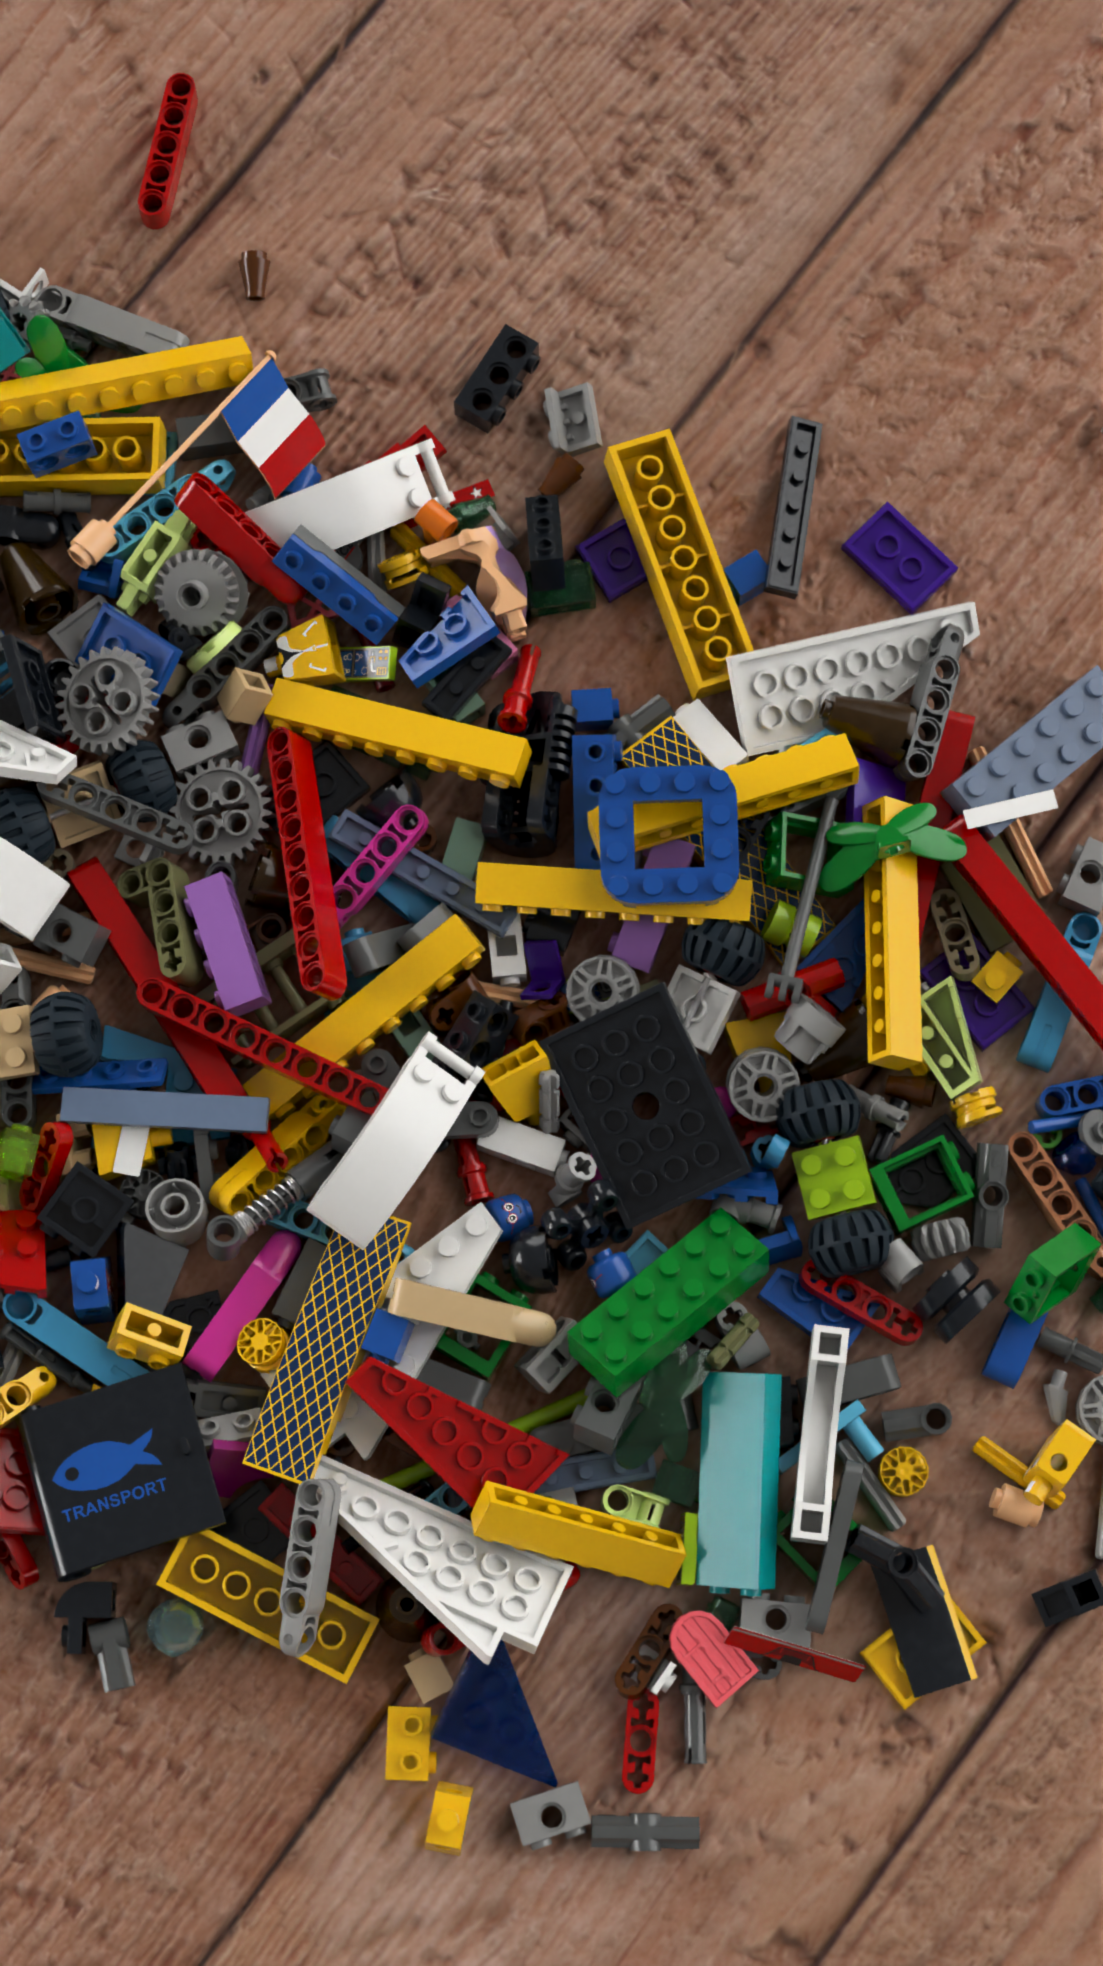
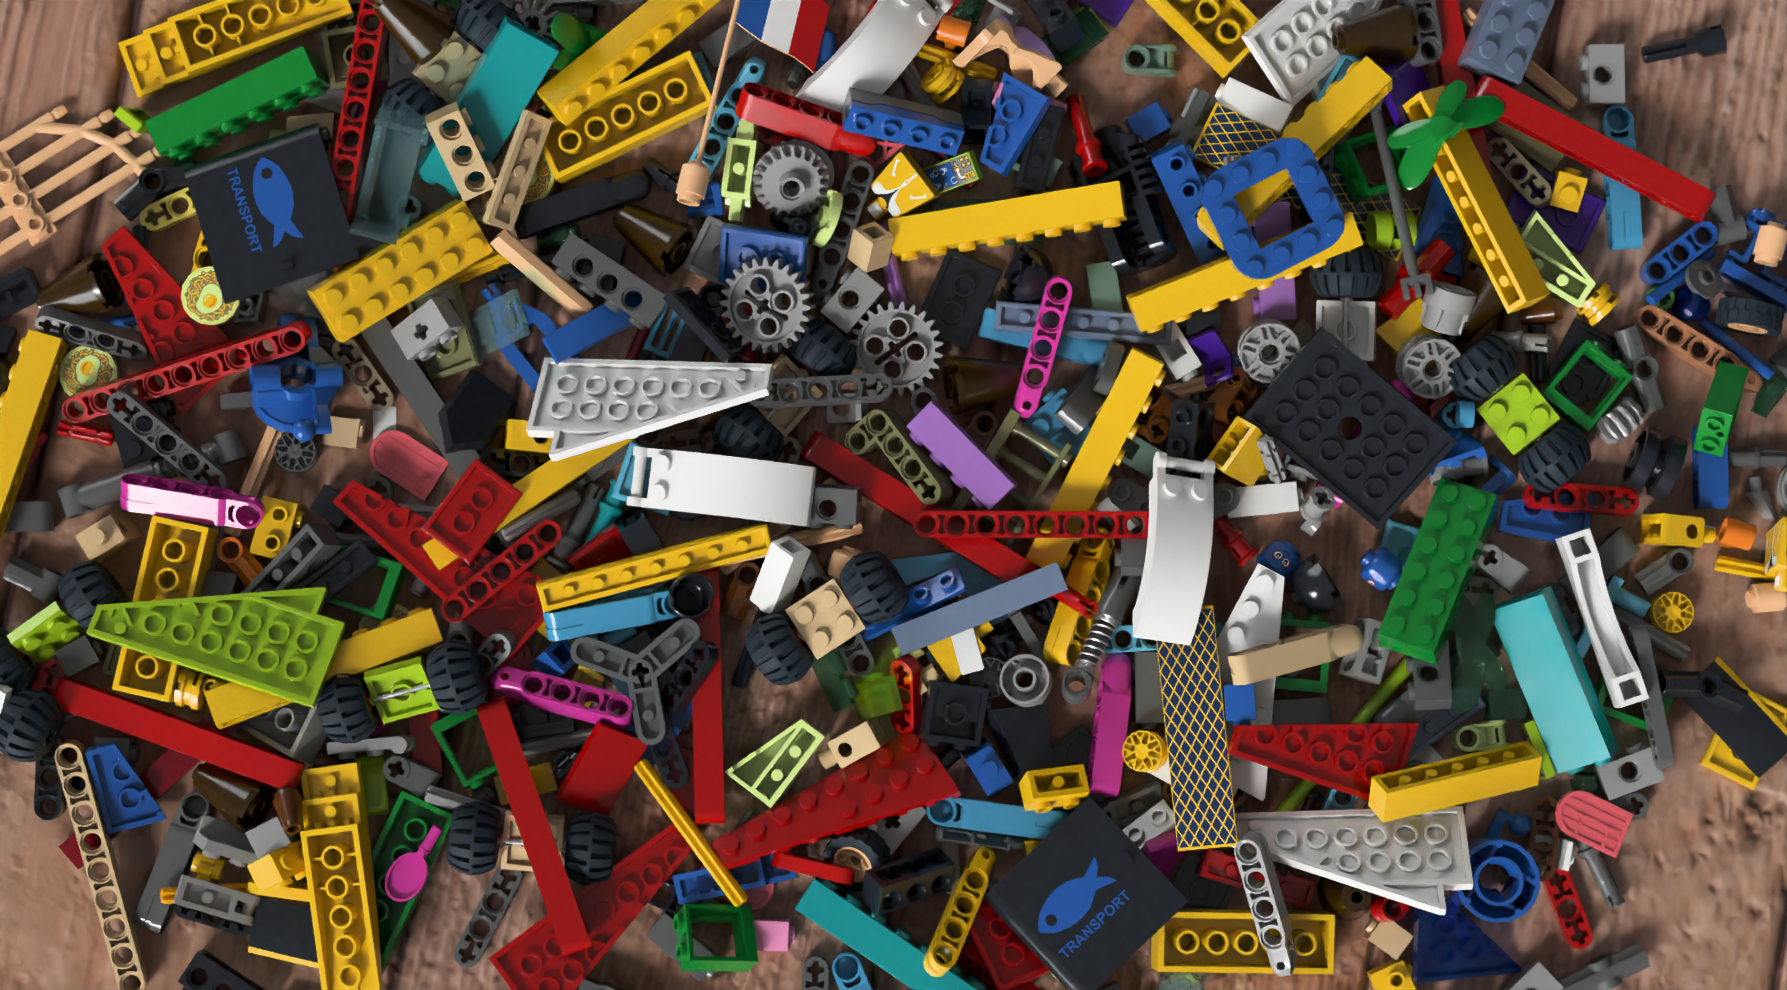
camera: 20 degrees left, 10 degrees up
blue brick [16,410,98,478] -> none
dark grey pin [23,488,91,515] -> none
red beam [267,727,347,1001] -> none
black gear [541,1179,633,1271] -> none
olive axle [706,1313,760,1370] -> none
red sticker [724,1626,866,1682] -> none
light grey piece [878,1238,924,1293] -> none
white sticker [963,789,1058,829] -> none
none -> sand green piece [1121,44,1178,78]
none -> blue piece [1437,807,1540,940]
none -> yellow torso [1639,513,1716,548]
none -> orange piece [1715,517,1757,551]

